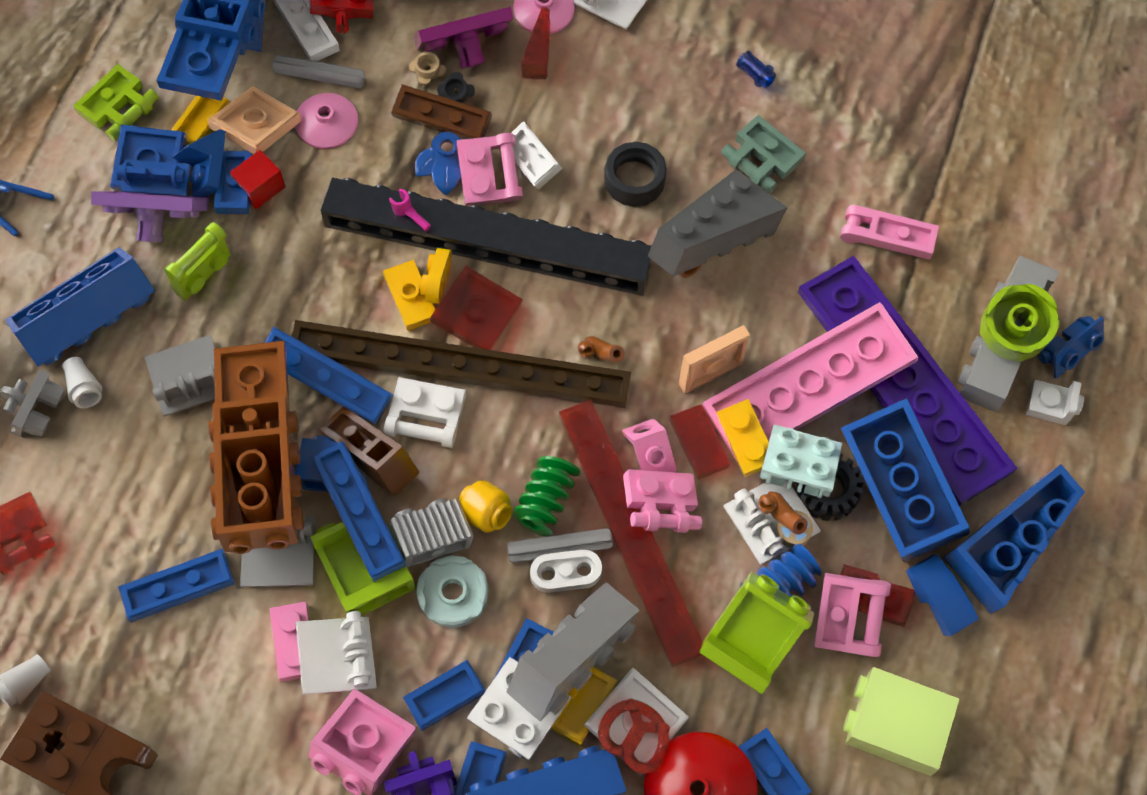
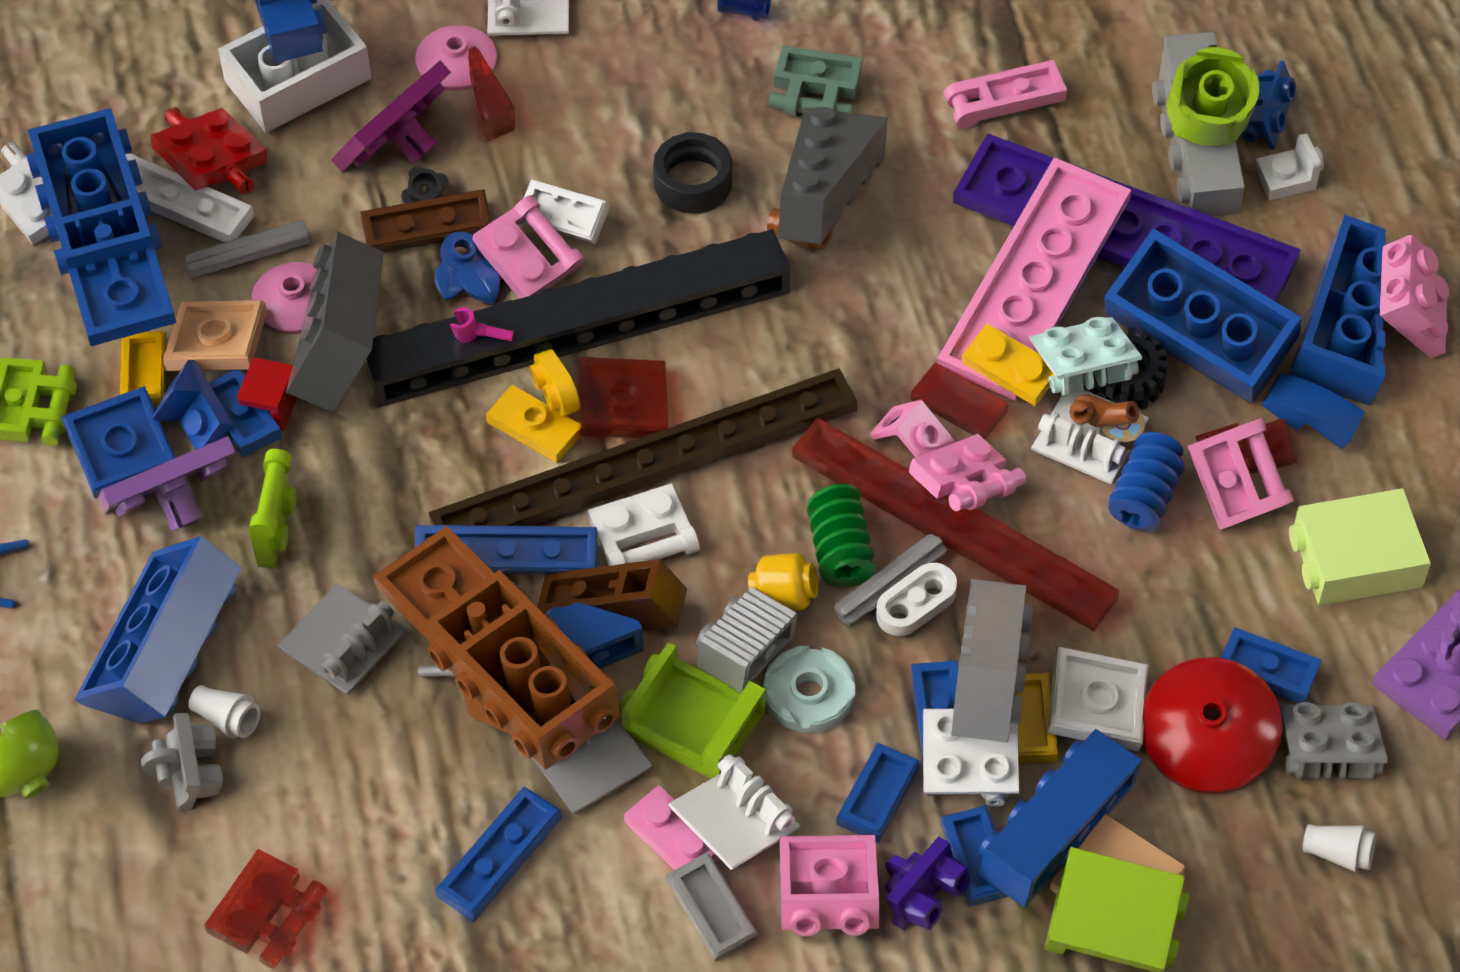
camera: 30 degrees left, 10 degrees down
blue hinge [117,159,190,196] -> none
blue tile [310,441,406,582] -> none
tan plate [409,52,446,86] -> none
dark orange arm [578,336,625,362] -> none
clear red piece [598,698,670,774] -> none
light nougat plate [679,325,750,393] -> none
lime panel [699,571,814,694] -> none
none -> dark grey wedge [286,231,384,413]
none -> light grey tile [666,852,758,961]
none -> bright pink plate [1380,234,1449,359]

